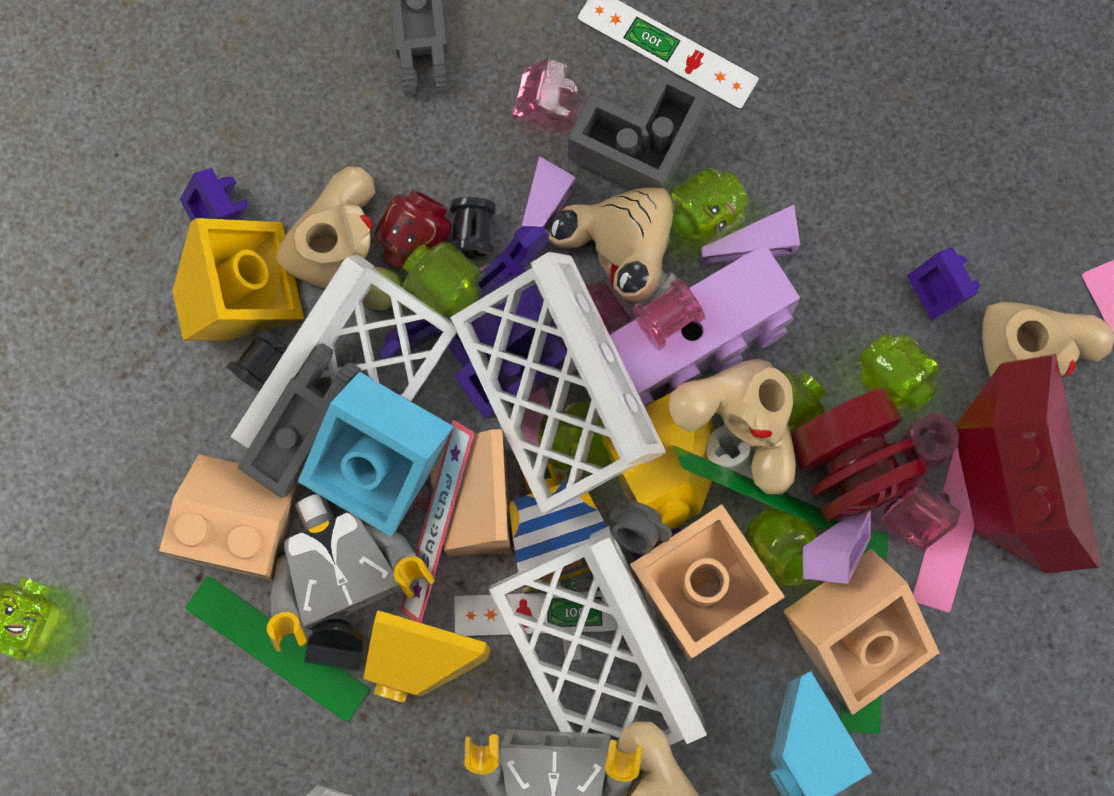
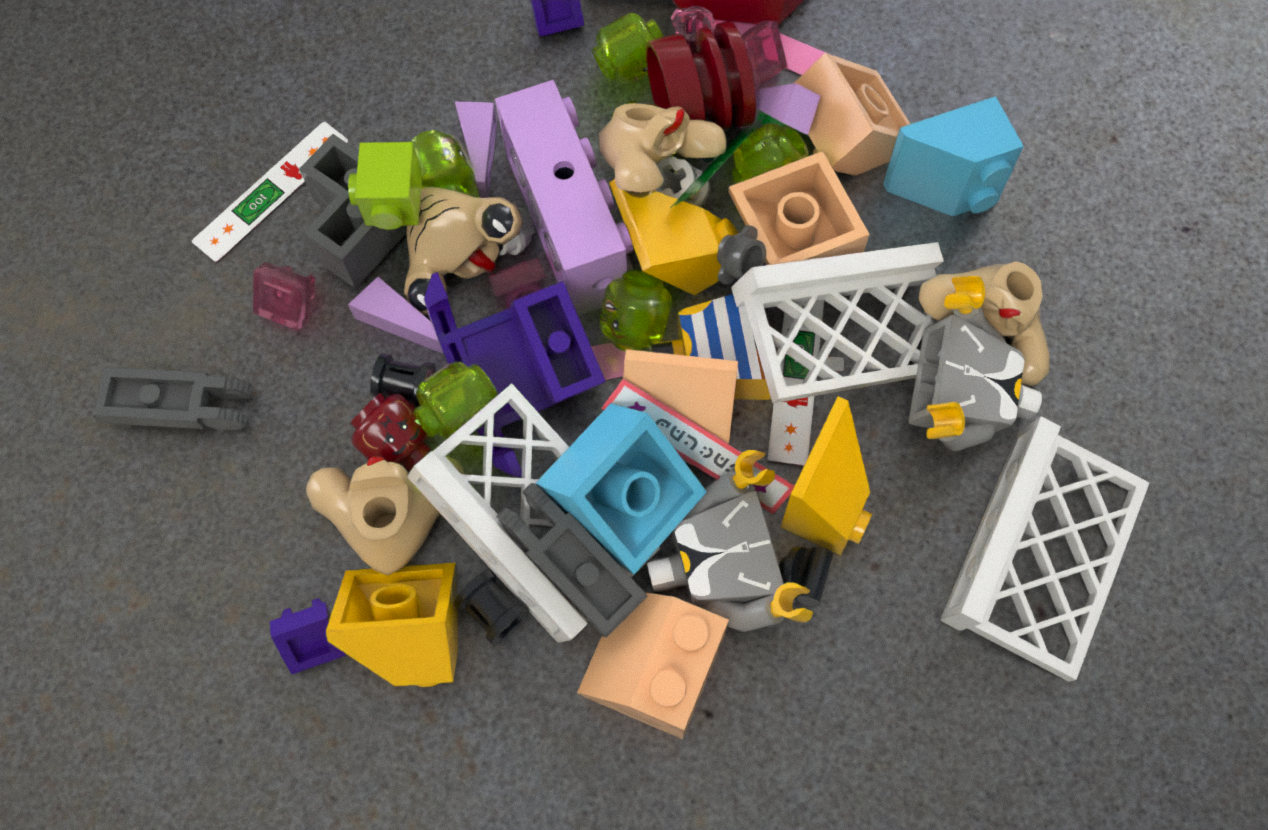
camera: 80 degrees left, 10 degrees down
green sticker [185,576,370,722] -> none
white fence [450,252,667,514] -> none
clear pink bush [632,278,706,350] -> none
none -> lime brick [348,142,422,230]

